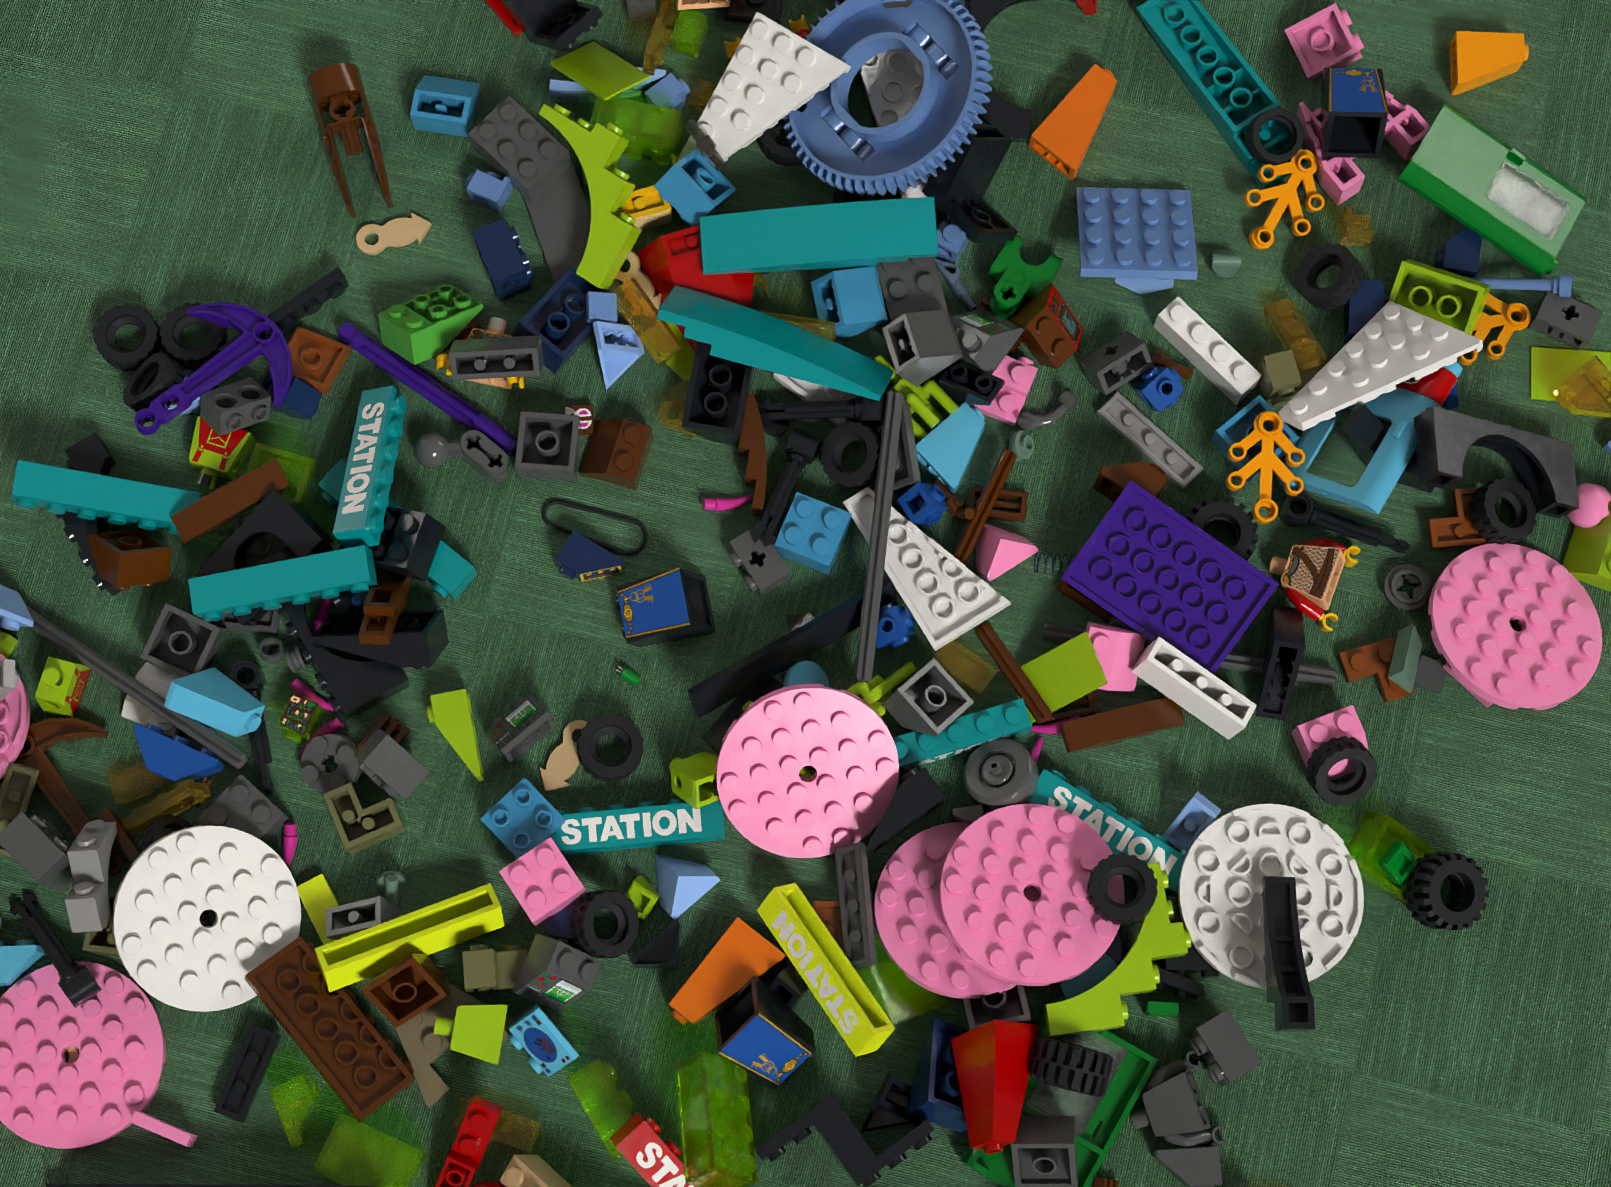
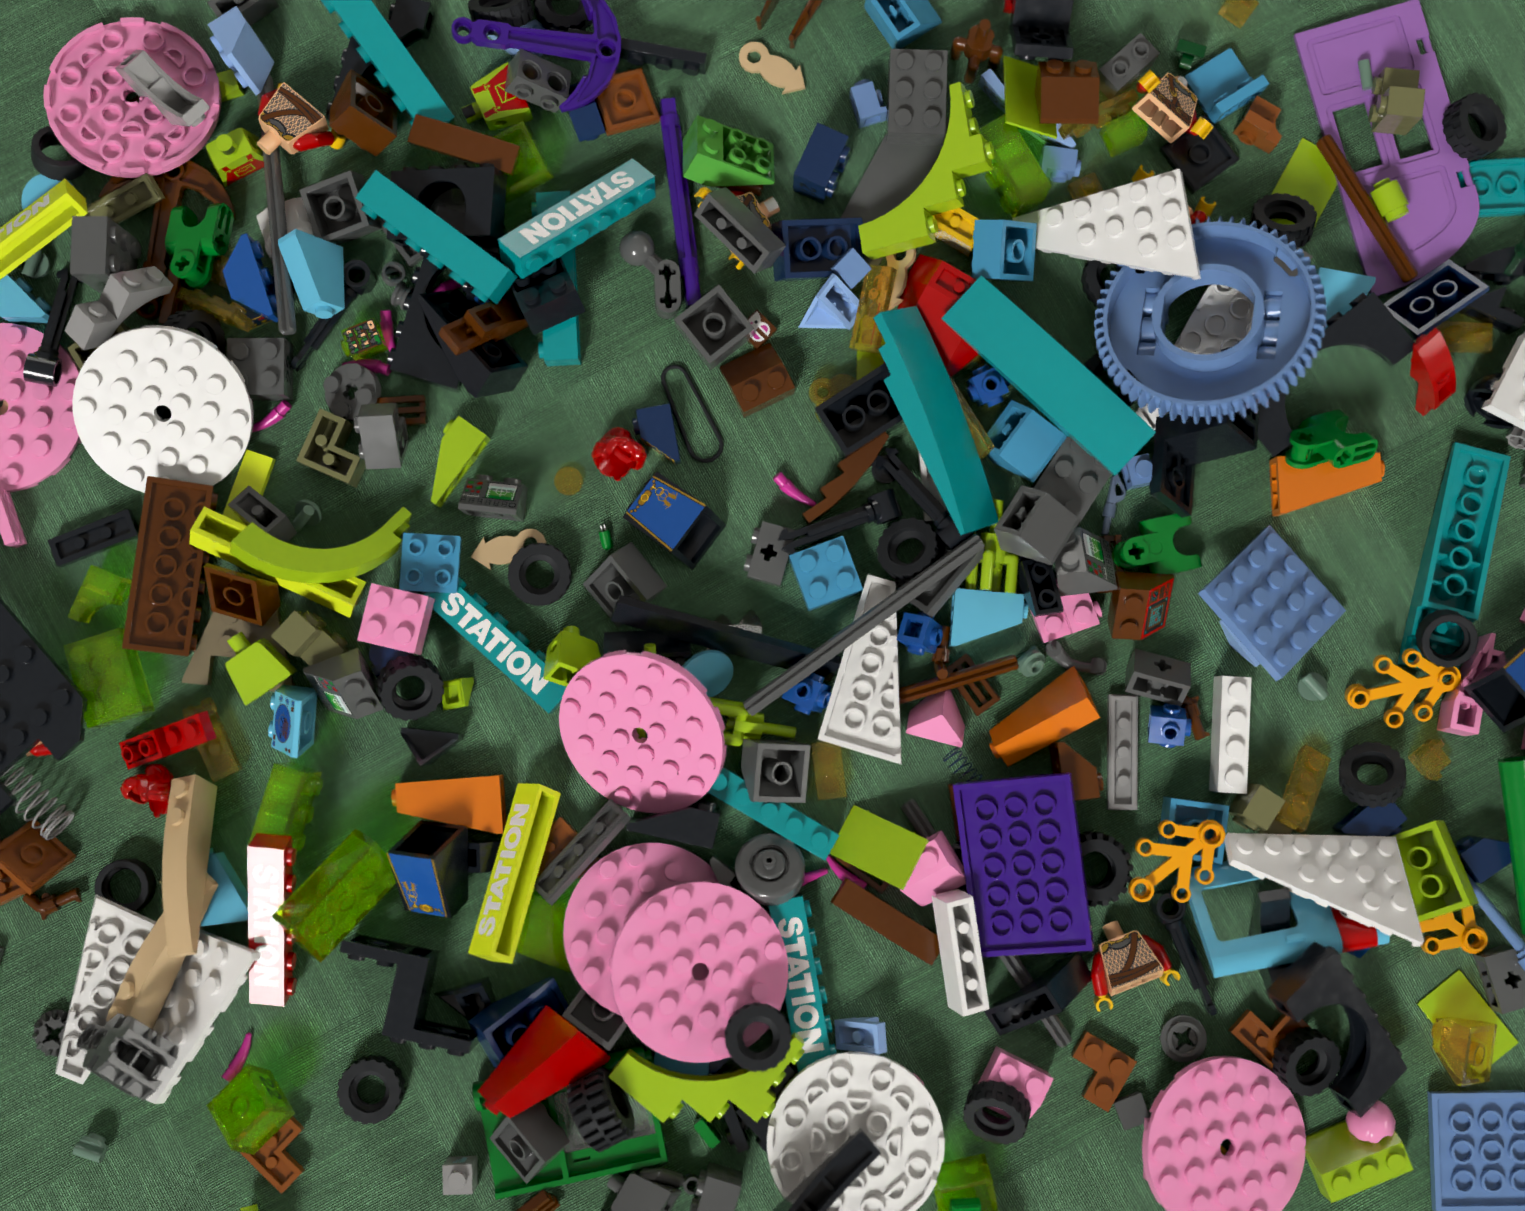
camera: 50 degrees right, 10 degrees up
light blue slope [655,853,720,920] -> none
clear smoke bar [685,119,726,171] -> none
reddish brown axle [975,623,1052,723] -> none
sand green slope [1388,624,1422,693] -> none
none -> green piece [165,203,234,289]
none -> lime arch [230,507,412,583]
none -> torso [257,82,347,155]
none -> clear yellow piece [554,467,583,496]
none -> dark grey slope [583,542,667,628]
none -> red hair [591,427,647,481]
none -> reddish brown plant [949,19,1003,84]
none -> blue brick [966,364,1010,408]
none -> orange slope [989,666,1100,767]
none -> reddish brown slope [1035,59,1100,124]
none -> green piece [1285,409,1378,469]

